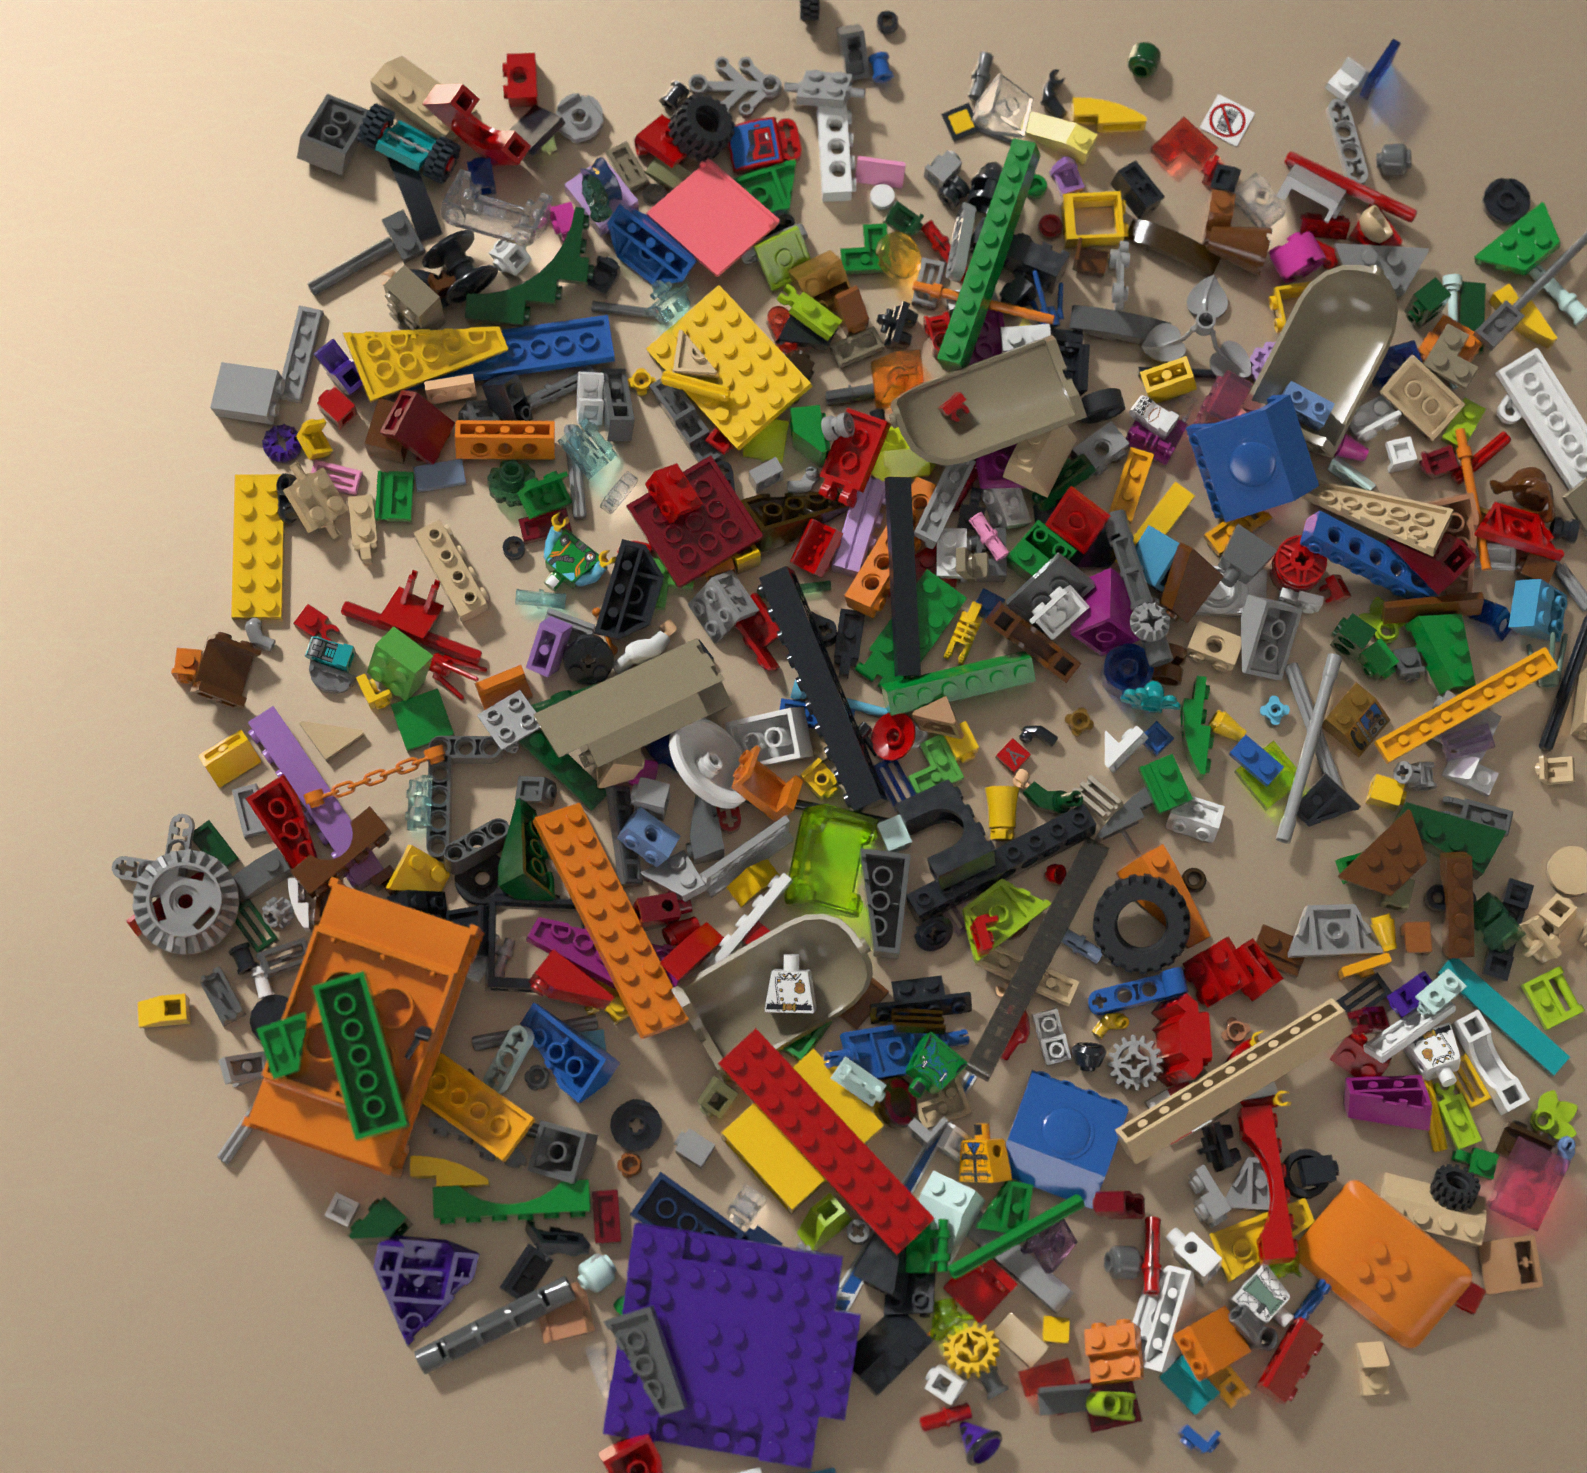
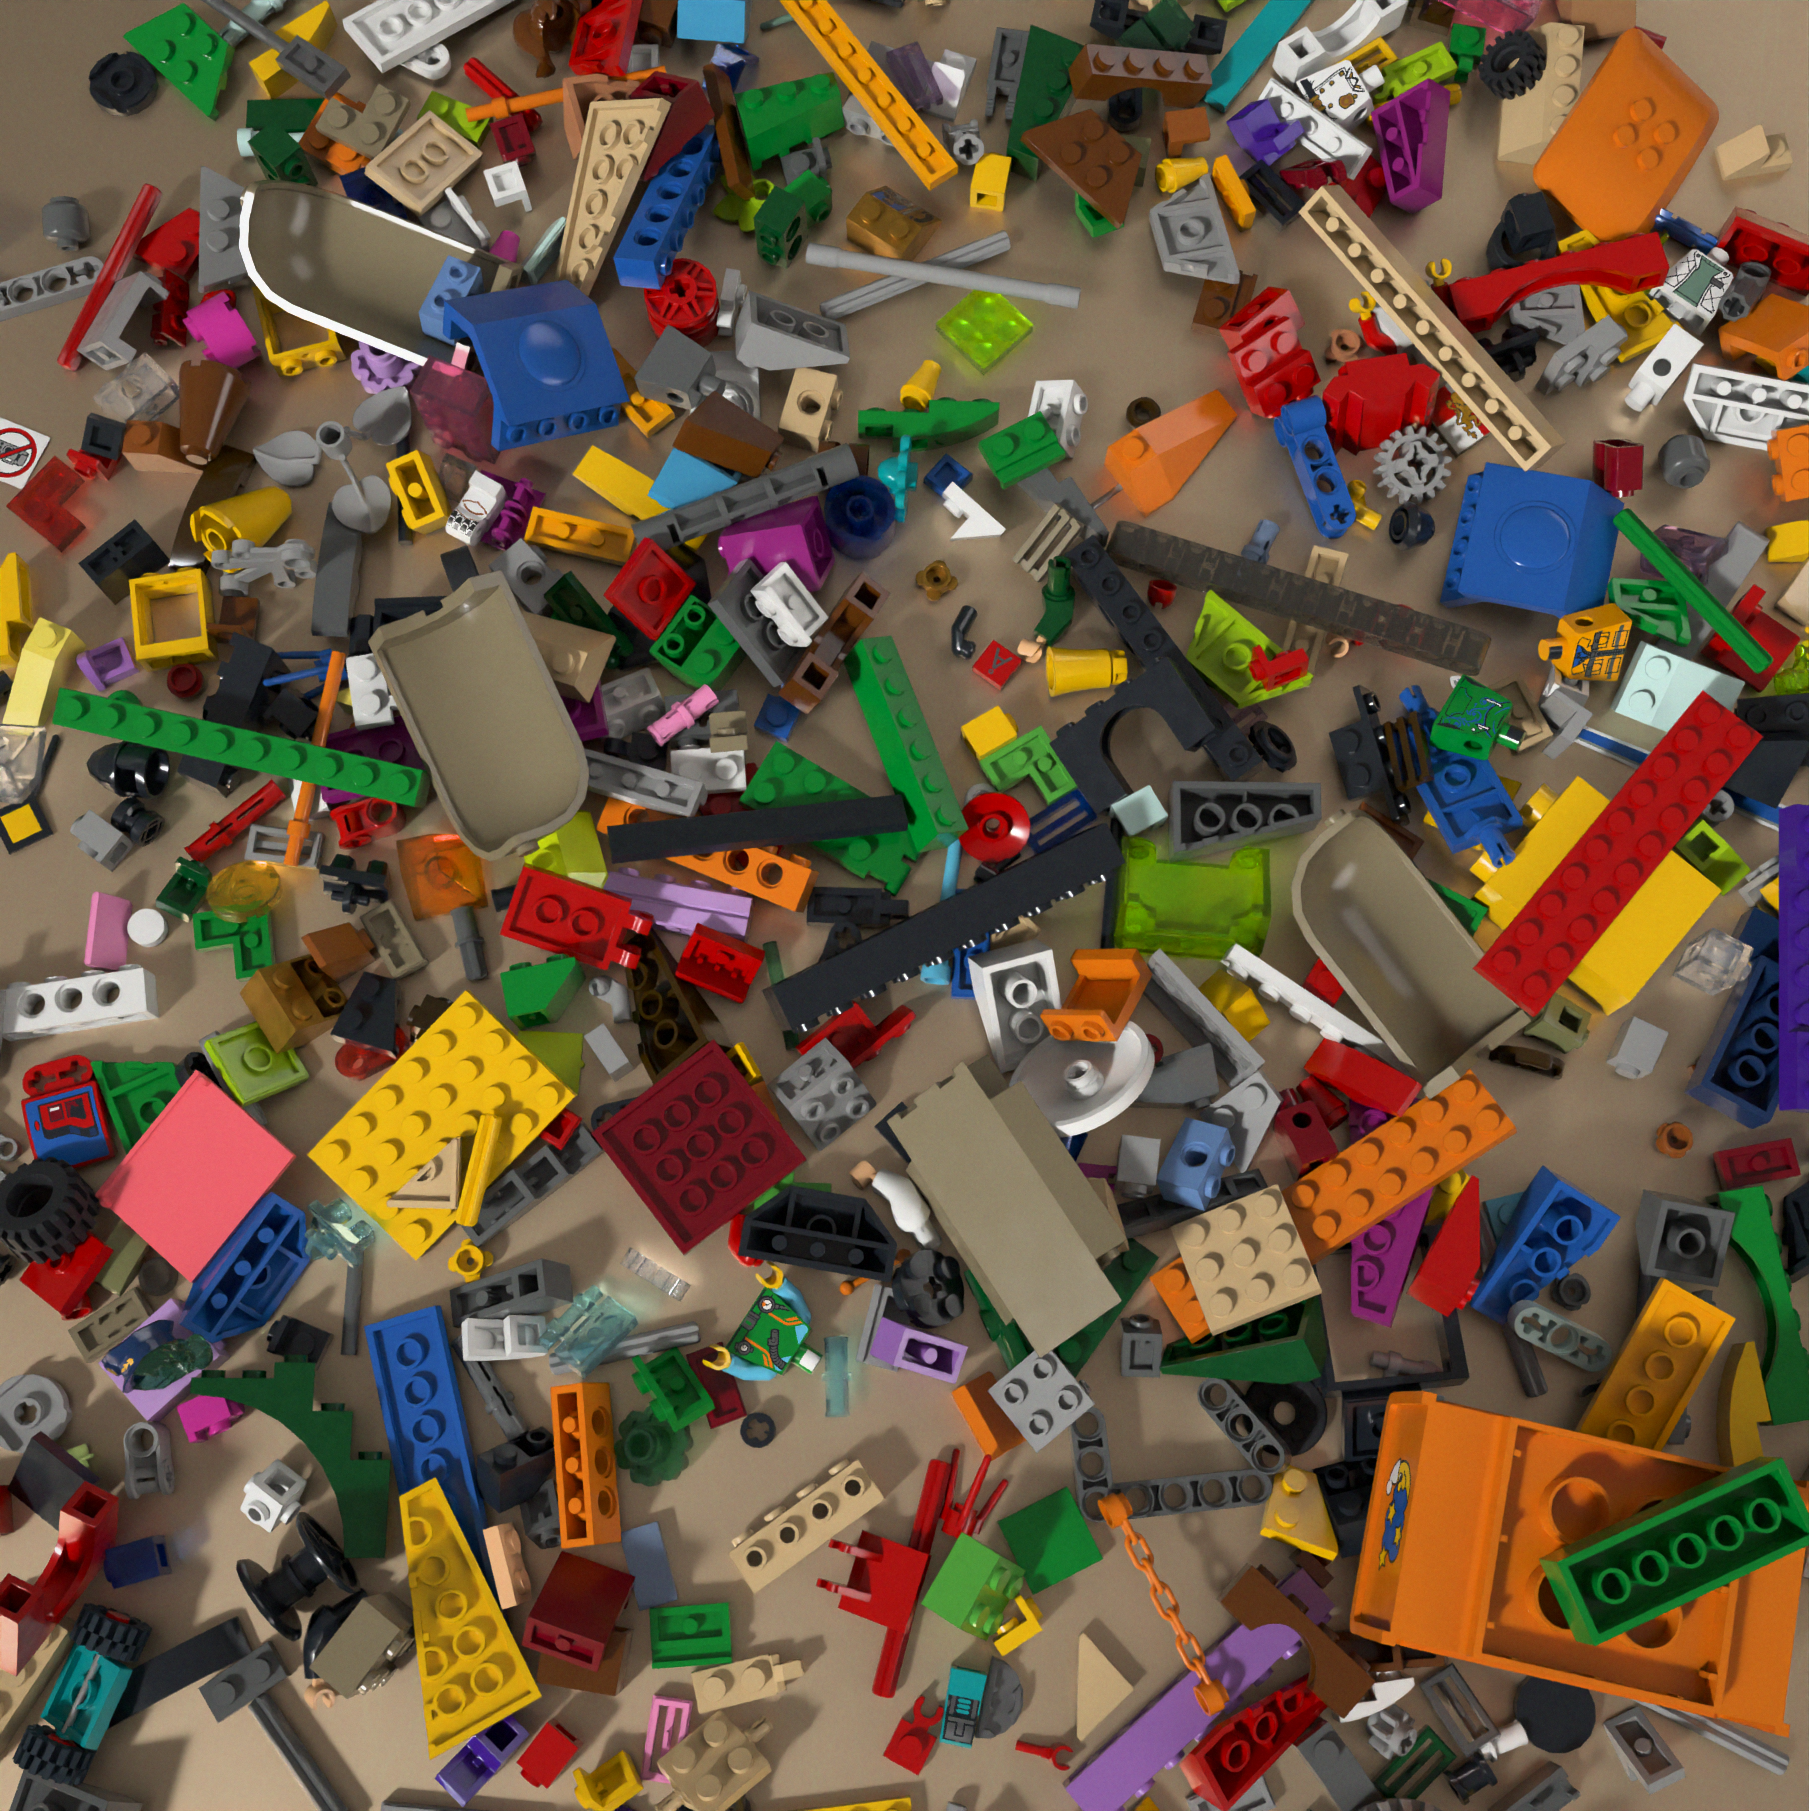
camera: 90 degrees left, 0 degrees up
green wing [257,1012,308,1080] -> none
black hand [404,1026,433,1060] -> none
clear light blue plate [405,775,432,831] -> none
reddish brown tile [427,270,456,299] -> none
clear windscreen [441,169,553,247] -> none
black plate [610,1099,662,1152] -> none
red bracket [645,463,703,524] -> none
white torso [765,954,817,1013] -> none
lime plate [777,284,843,341] -> none
yellow brick [800,758,839,801] -> none
light grey wheel [821,412,855,441] -> none
light aqua hinge [831,1057,886,1107] -> none
dark brown tile [878,1077,917,1129] -> none
green plate [906,1219,951,1273] -> none
medium nougat slope [912,696,964,739] -> none
red tile [938,392,970,422] -> none
yellow hinge [943,601,983,665] -> none
light grey beam [946,202,976,282] -> none
white slope [1031,1008,1071,1065] -> none
black tyre [1093,874,1191,974] -> none
light grey gear [1130,602,1170,642] -> none
red pin [1141,1217,1162,1296] -> none
blue plate [1228,734,1284,787] -> none
medium azure plate [1260,696,1290,725] -> none
black wing [1297,772,1361,827] -> none
red tile [1319,574,1352,603] -> none
tan hair [1360,205,1393,243] -> none
light aqua hinge [1415,968,1467,1015] -> none
none -> light grey piece [123,1421,175,1500]
none -> yellow cone [190,485,292,573]
none -> red hand [1015,1740,1073,1771]
none -> tan plate [1170,1184,1323,1336]
none -> dark brown tile [1488,1045,1565,1080]

